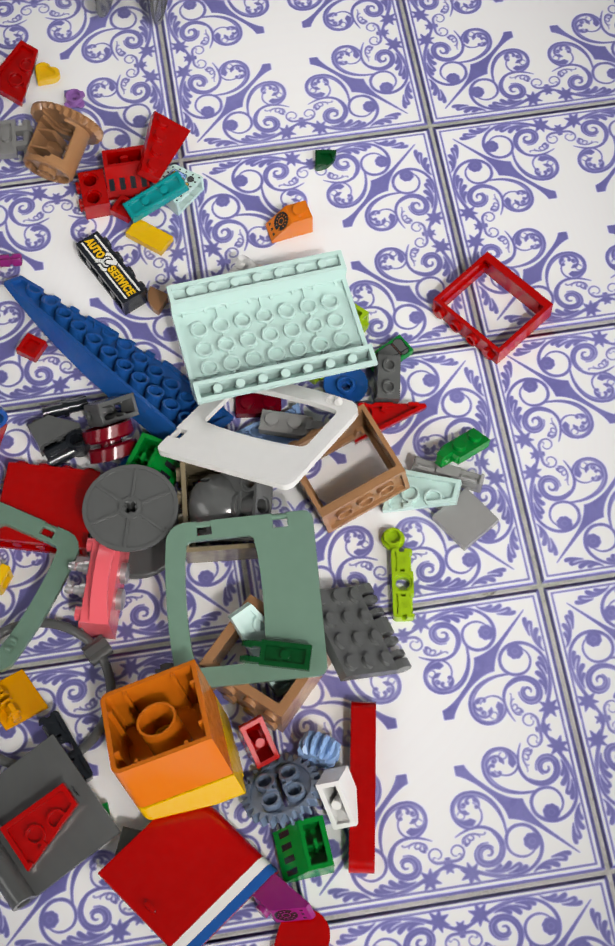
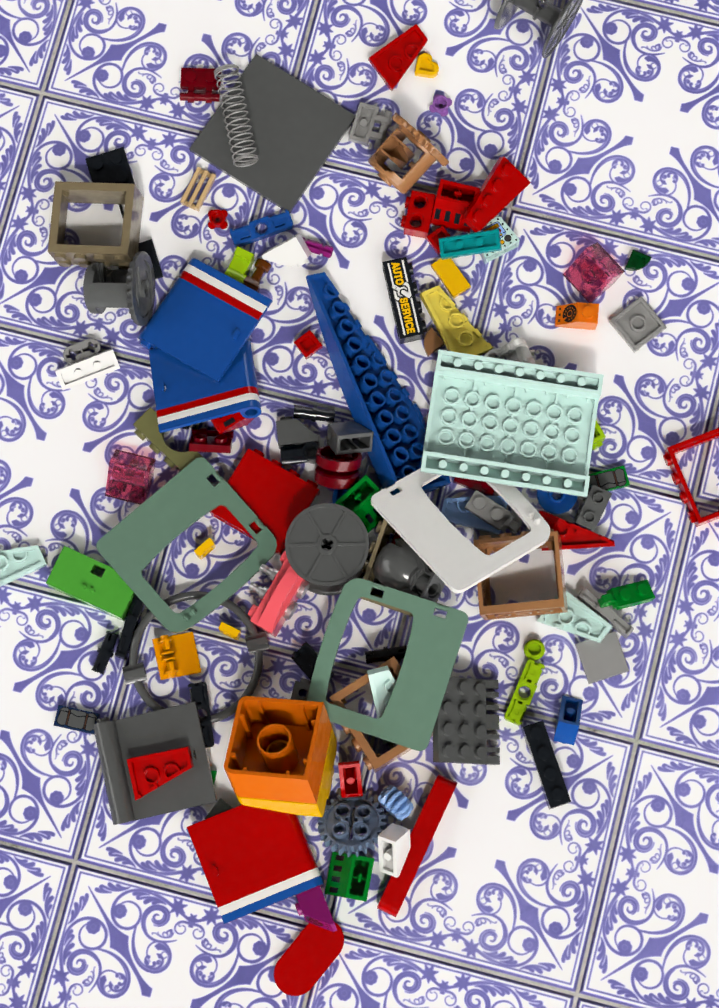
camera: 25 degrees right, 15 degrees up
dark green hinge [239,639,313,672] -> none
none -> yellow tile [218,622,241,640]
none -> black hinge [291,642,334,680]
none -> black pin [365,645,407,664]
none -> light yellow wing [419,285,494,356]
none -> black arch [521,720,571,810]
none -> blue slope [553,695,583,745]
none -> clear pink slope [563,242,625,303]
none -> light grey tile [609,296,667,353]

